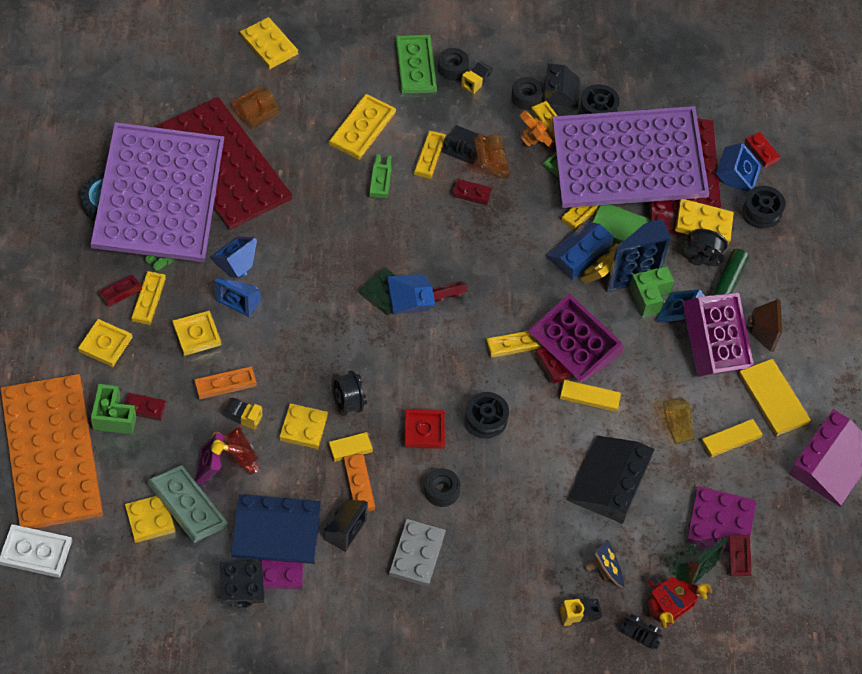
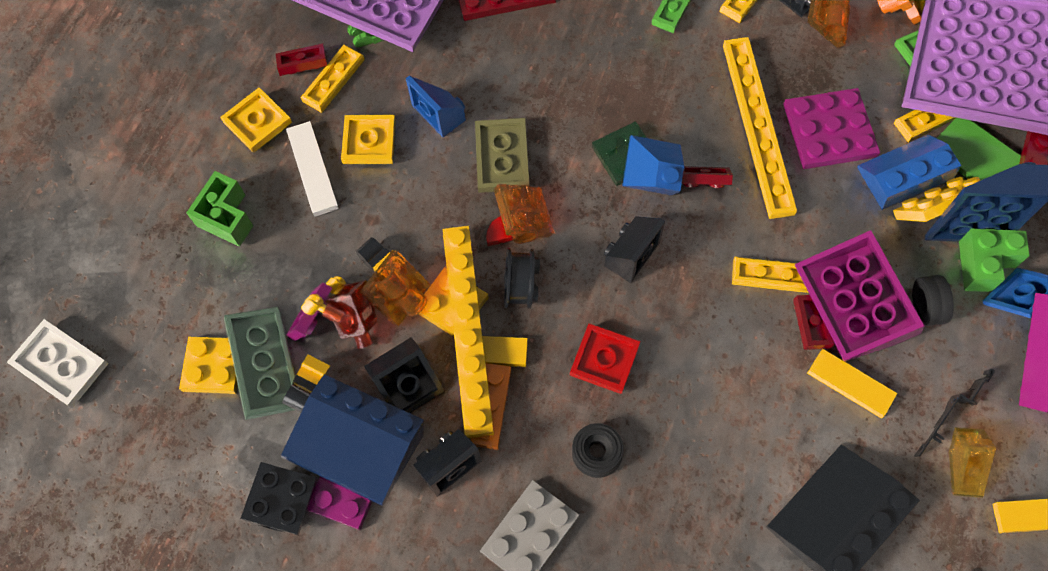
camera: 30 degrees right, 10 degrees up
orange plate [1,374,103,529] -> none
dark red plate [124,393,167,421] -> none
orange plate [194,366,257,400] -> none
blue slope [210,236,257,278] -> none
dark red plate [452,179,492,206] -> none
black wheel [465,392,509,439] -> none
none -> leg [282,354,330,413]
none -> white tile [286,121,339,217]
none -> clear orange plate [359,250,431,326]
none -> black slope [364,337,445,413]
none -> yellow plate [443,226,494,438]
none -> olive plate [475,118,530,193]
none -> red tile [486,214,513,246]
none -> clear orange plate [494,184,554,244]
none -> black slope [604,216,665,283]
none -> yellow plate [723,37,797,219]
none -> magenta plate [783,88,880,169]
none -> black tyre [912,275,954,326]
none -> black piece [914,369,995,457]

